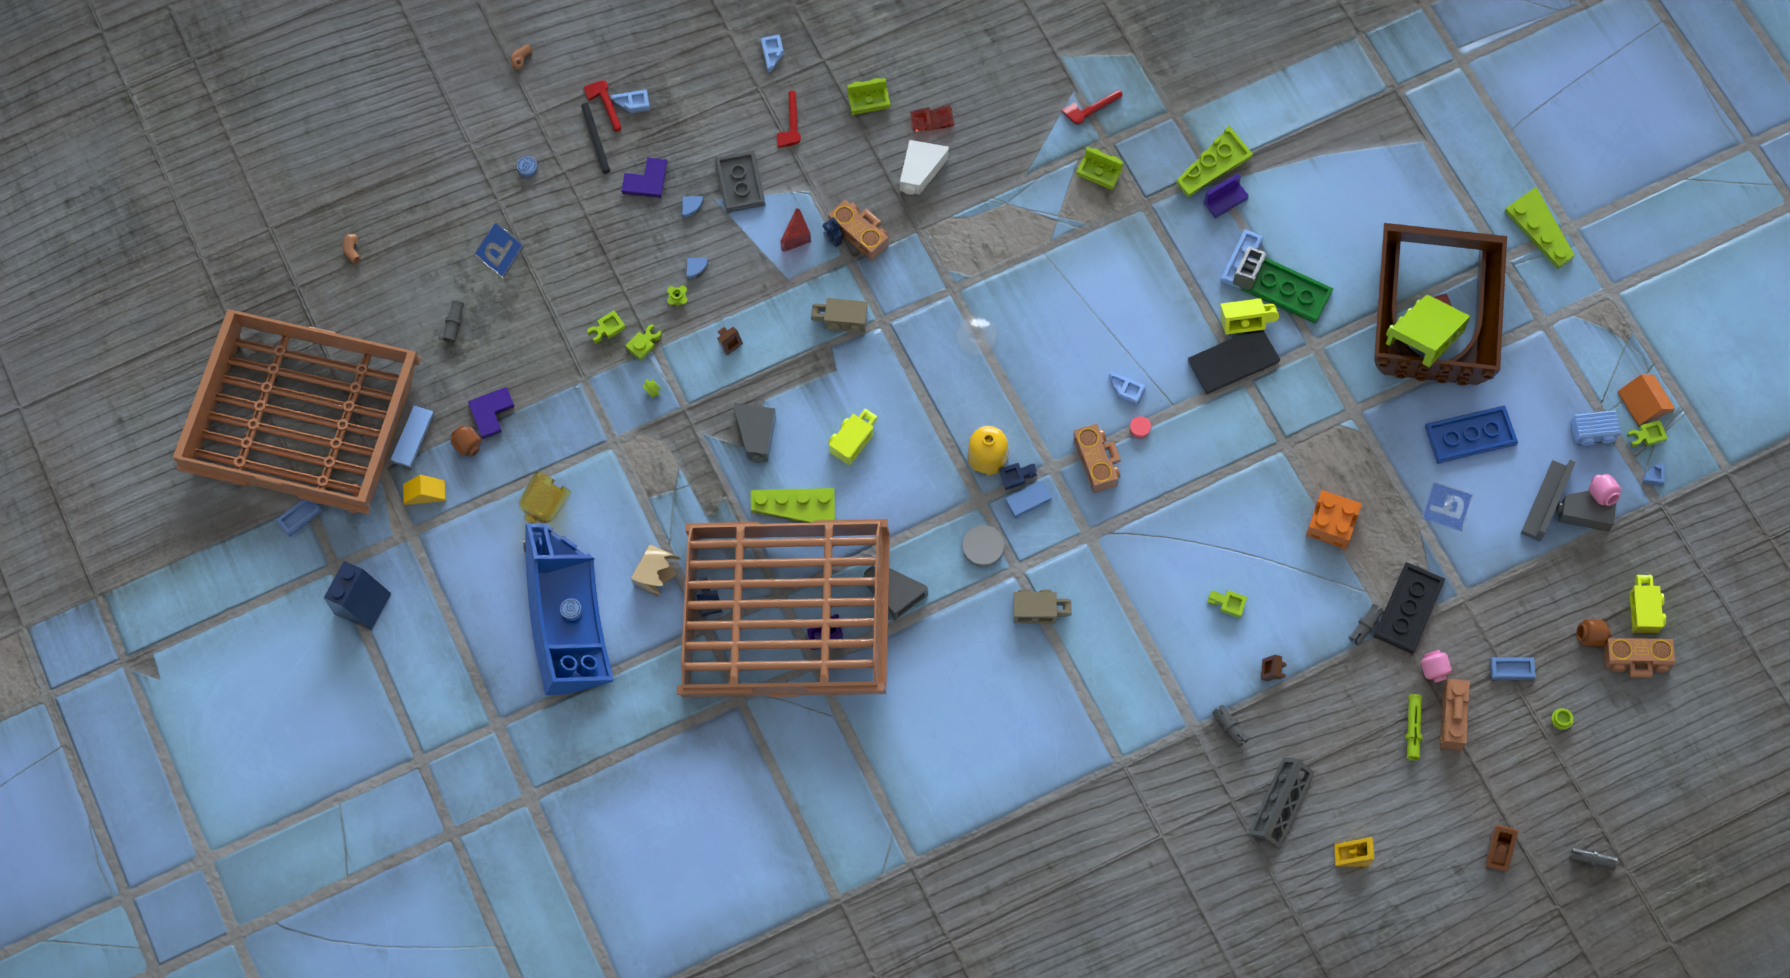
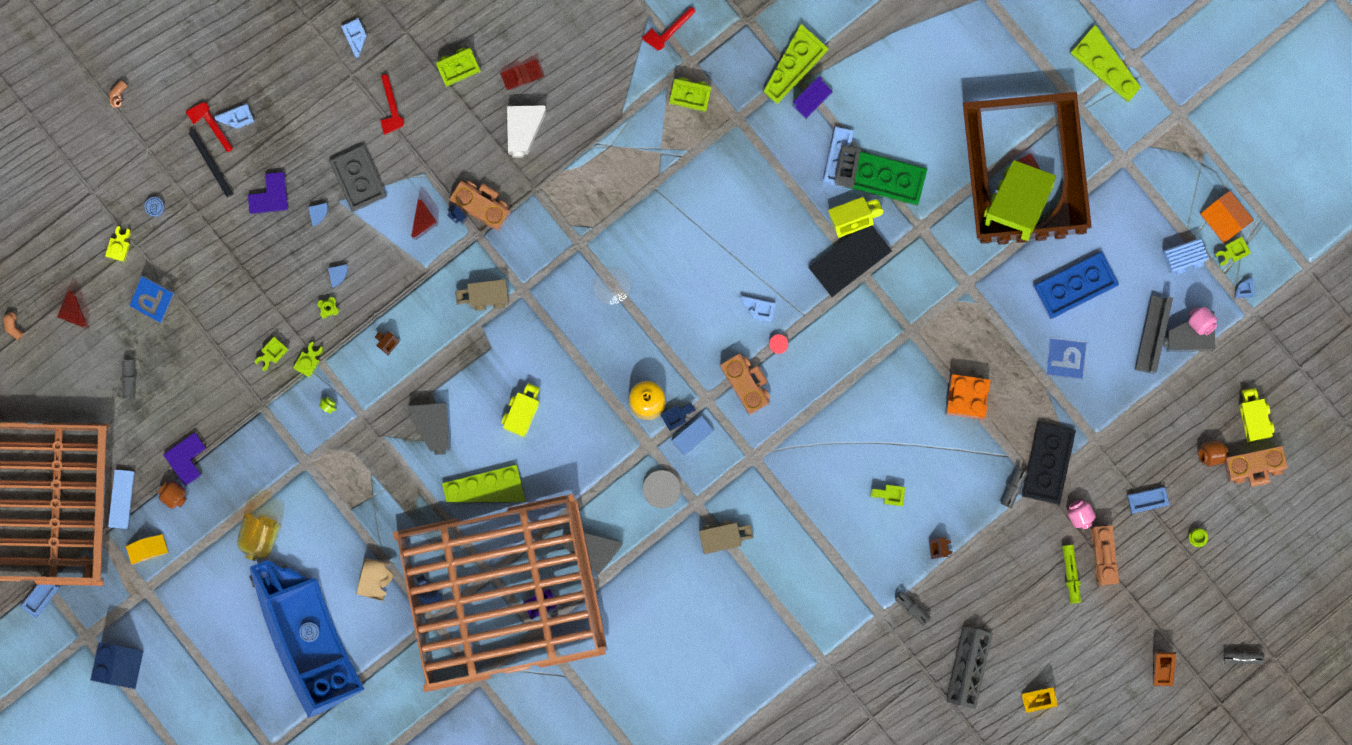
camera: 15 degrees left, 15 degrees up
none -> clear red slope [57,291,89,329]
none -> neon yellow plate [105,226,131,262]

